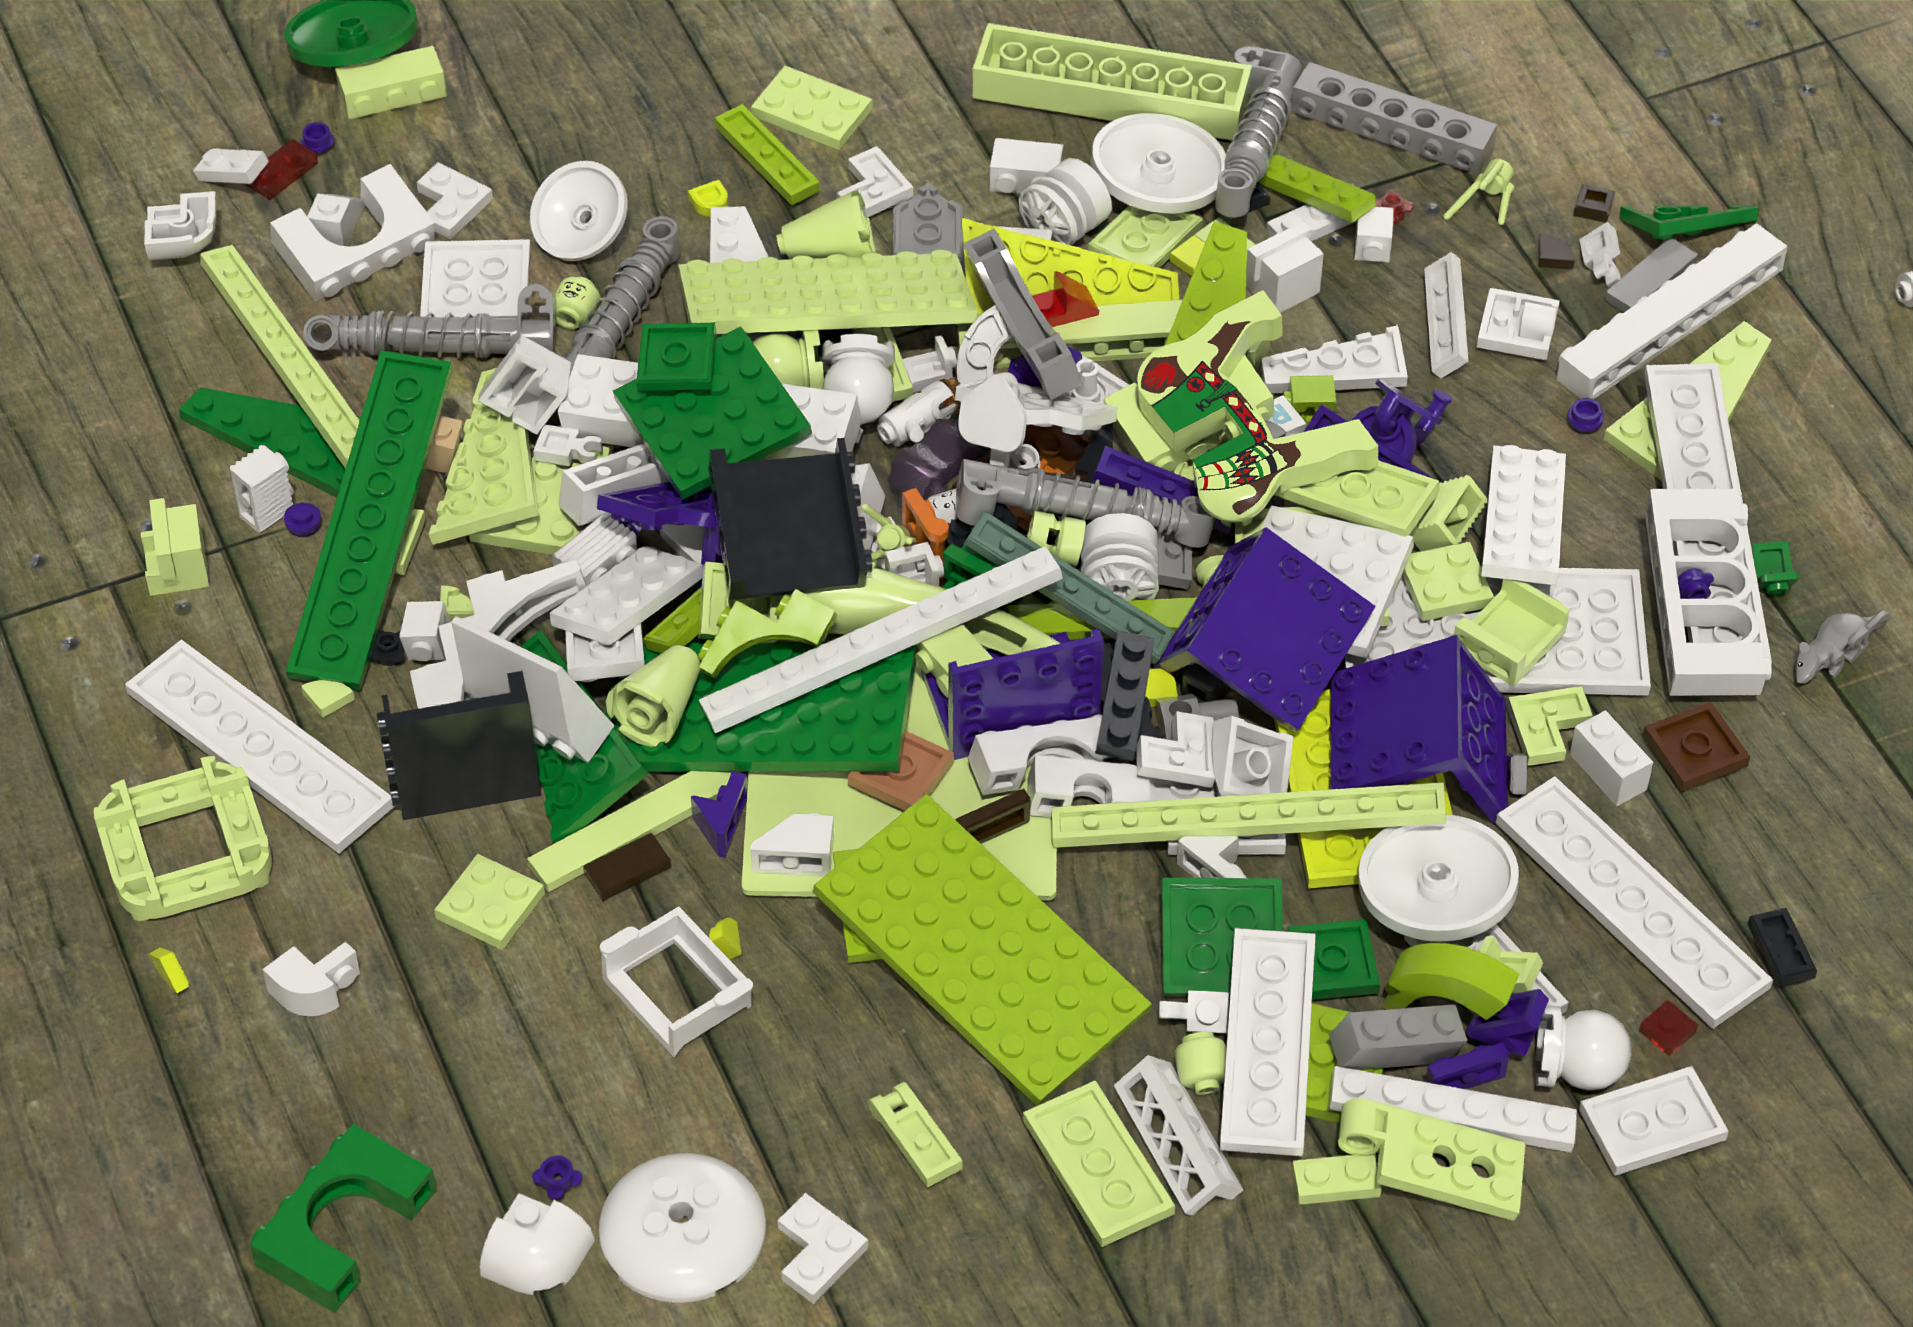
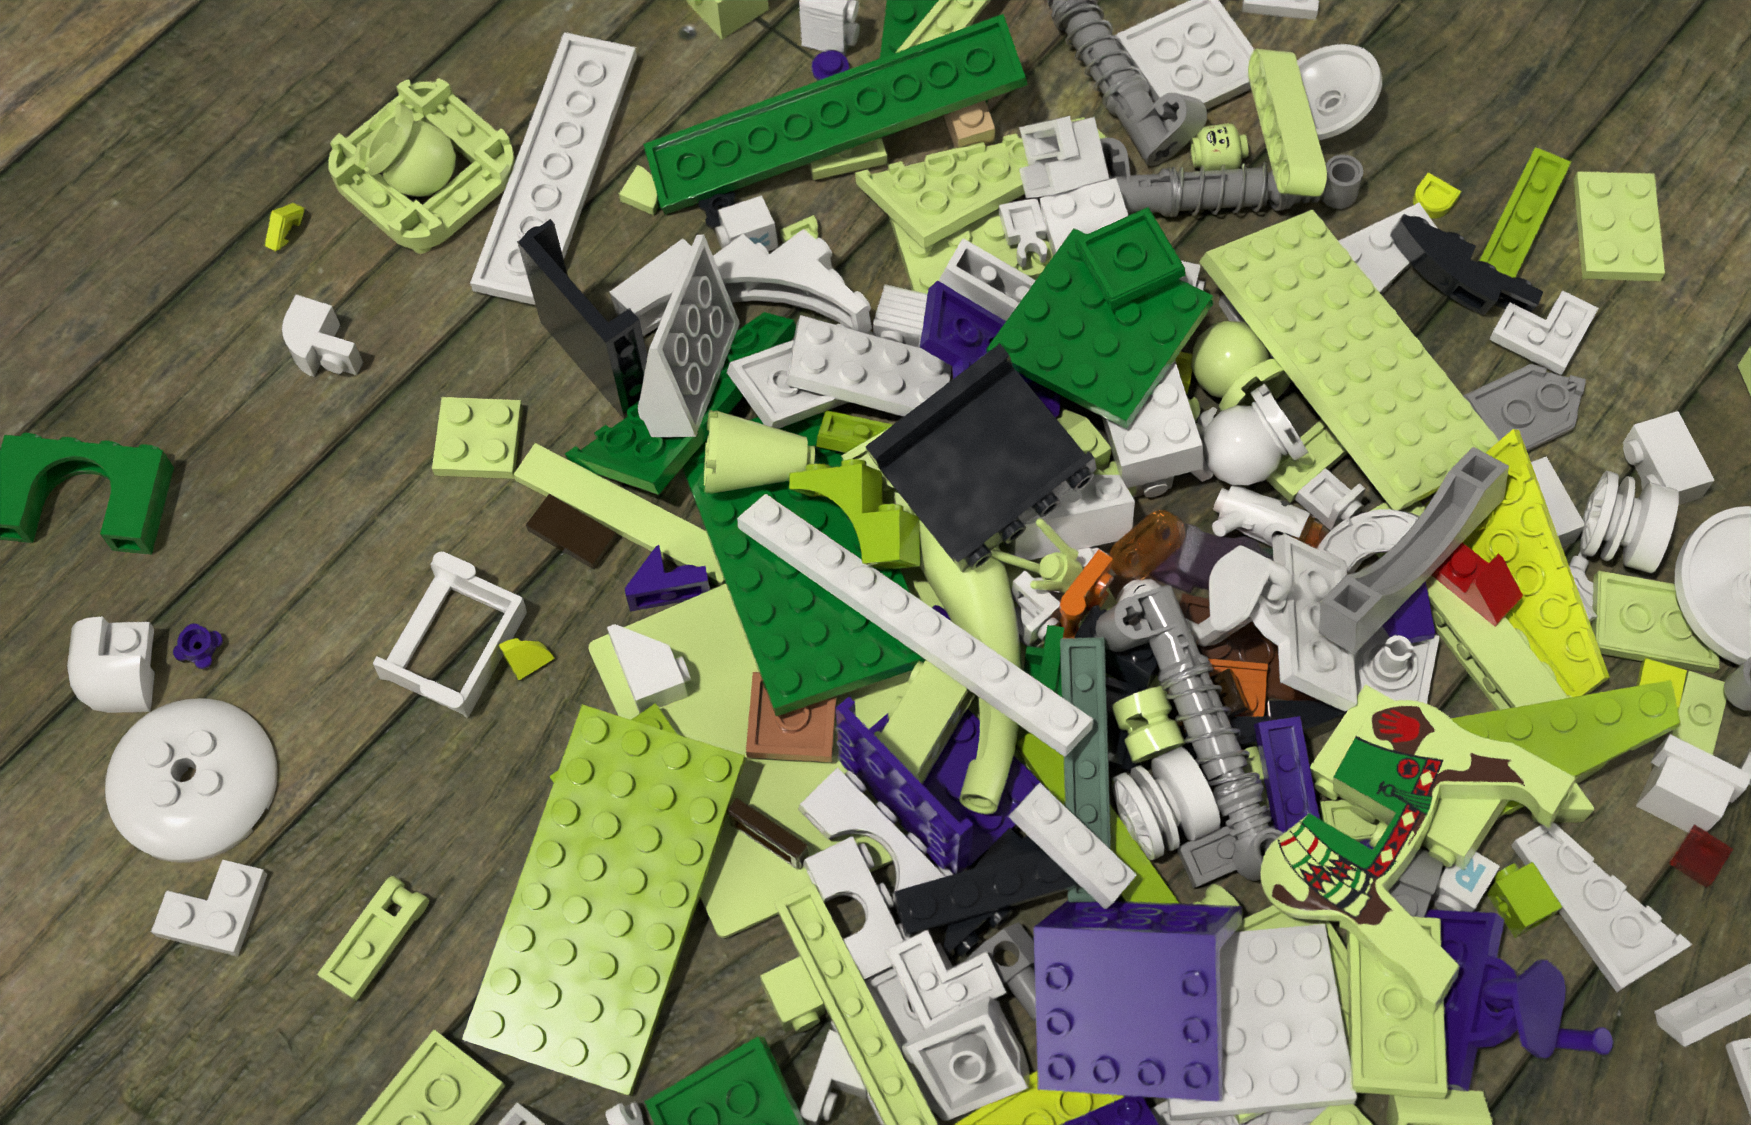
camera: 65 degrees right, 15 degrees up
yellowish green cone [777,190,875,260] -> none
white plate [1009,444,1040,471] -> none
neon yellow tile [1145,669,1178,707] -> none
none -> yellowish green tile [355,102,456,197]
none -> yellowish green brick [760,956,825,1033]
none -> white plate [1008,783,1136,909]
none -> clear orange plate [1109,510,1185,581]
none -> yellowish green beam [1248,49,1327,197]
none -> black slope [1390,214,1544,316]
none -> clear red plate [1668,824,1733,888]

